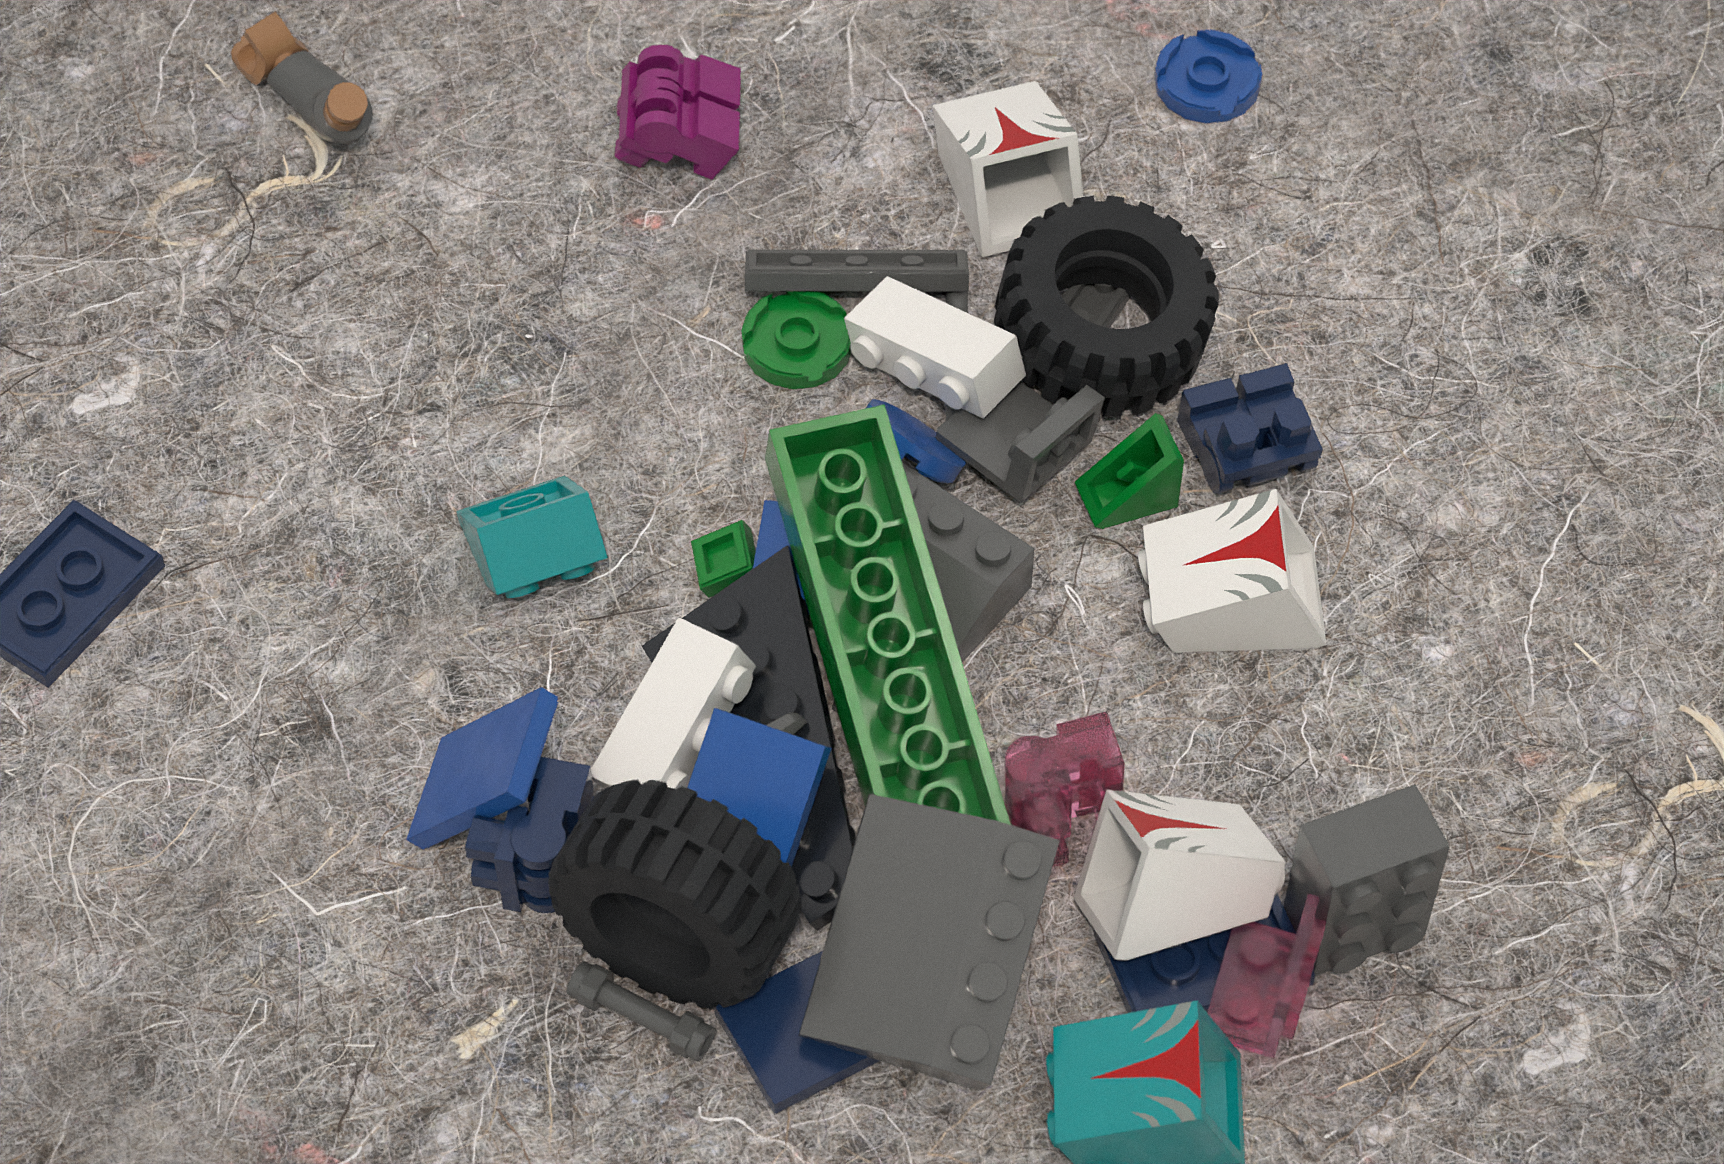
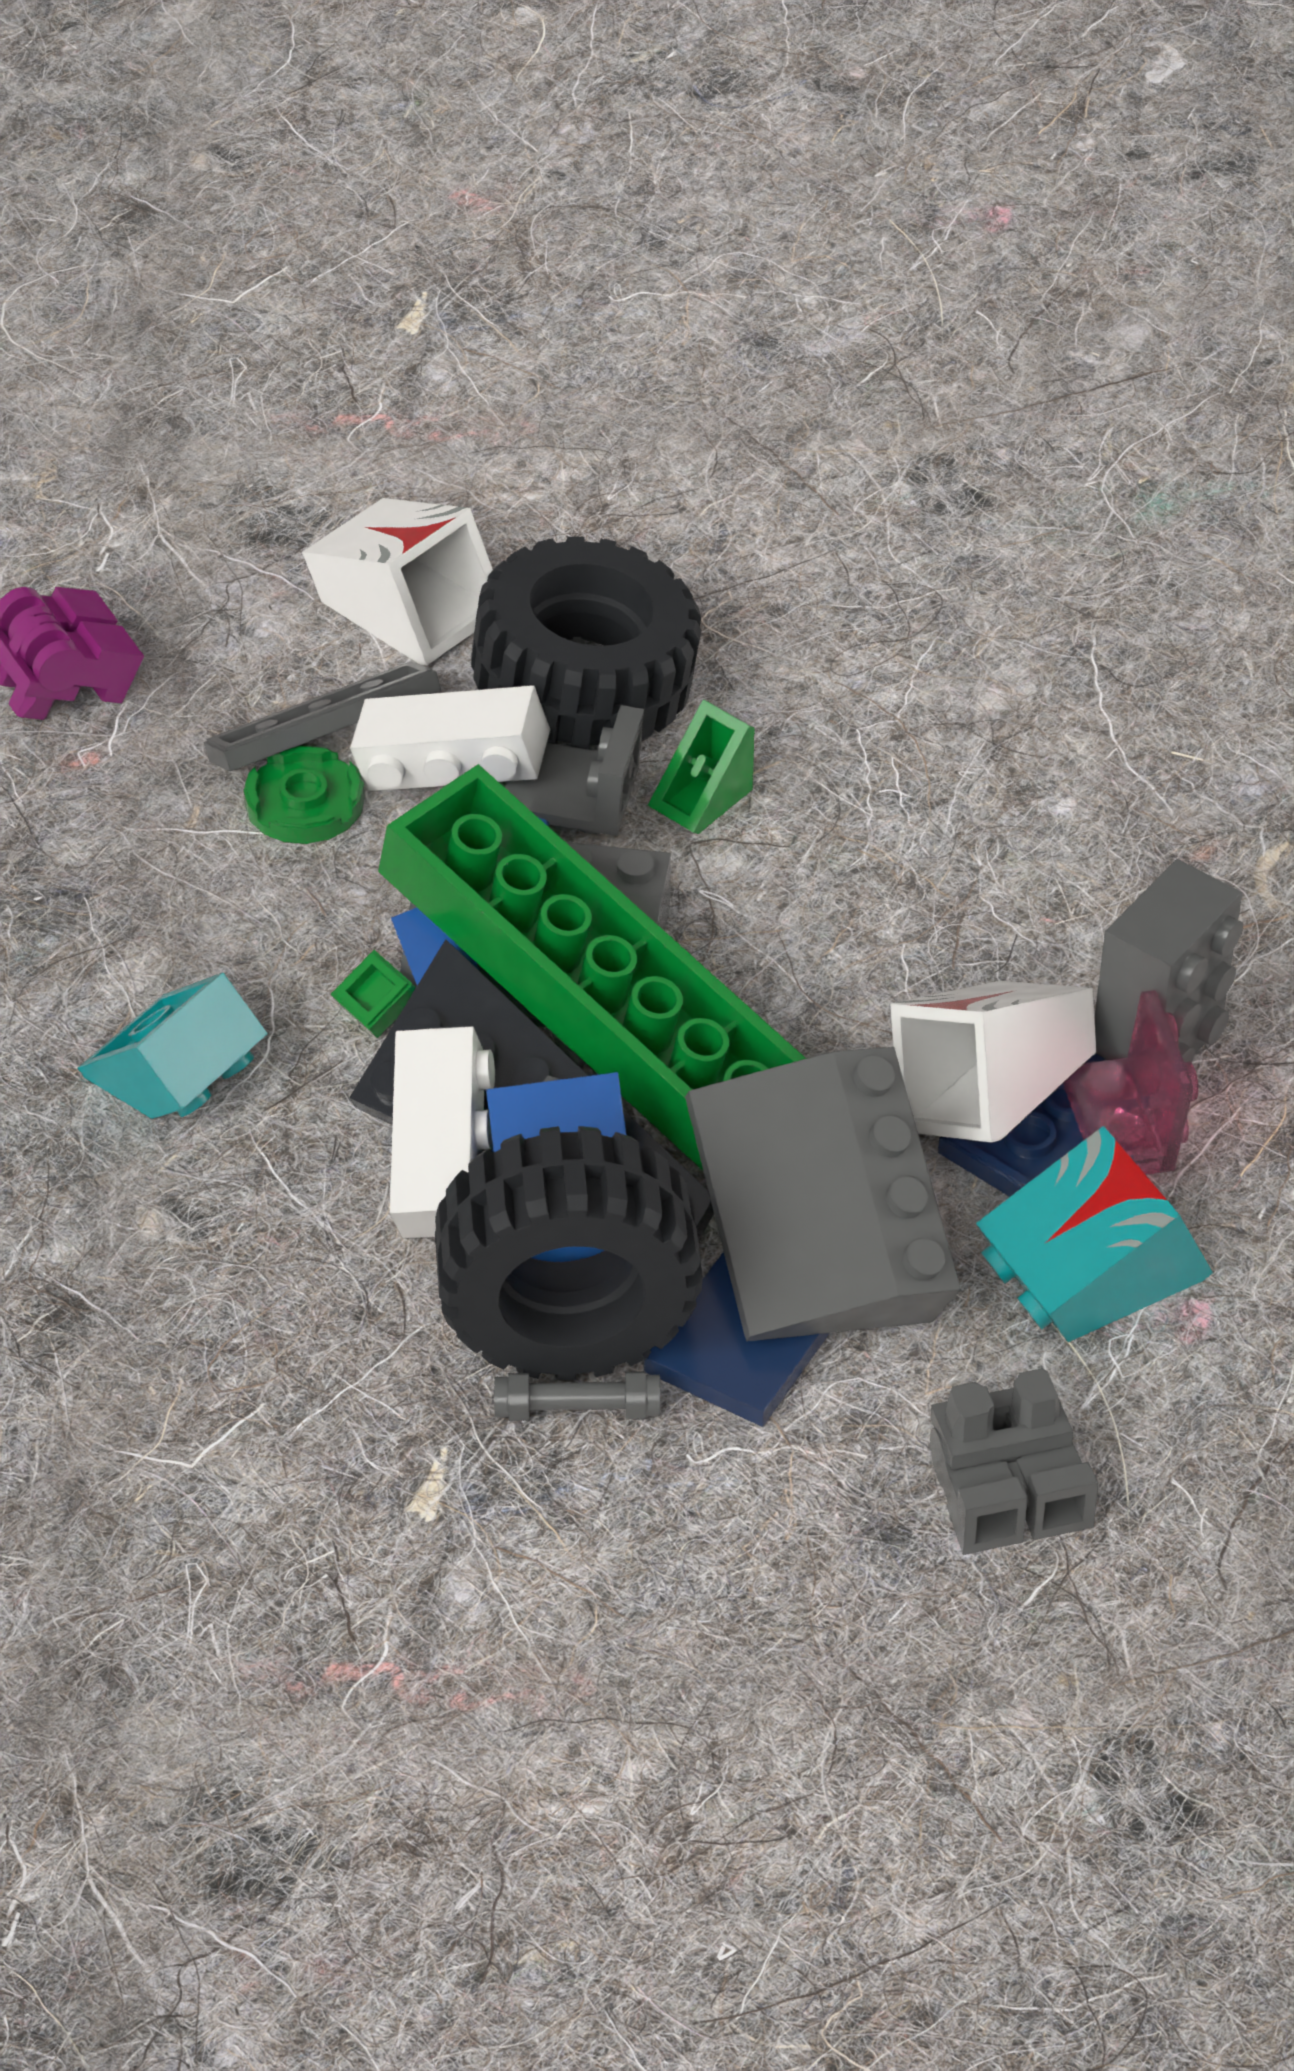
camera: 30 degrees left, 10 degrees down
blue tile [406,687,558,850] -> none
dark blue hips [465,757,594,913] -> none
clear pink hips [1005,711,1125,867] -> none
white slope [1138,489,1326,653] -> none
blue tile [1154,30,1263,123] -> none
dark blue hips [1177,363,1323,494] -> none

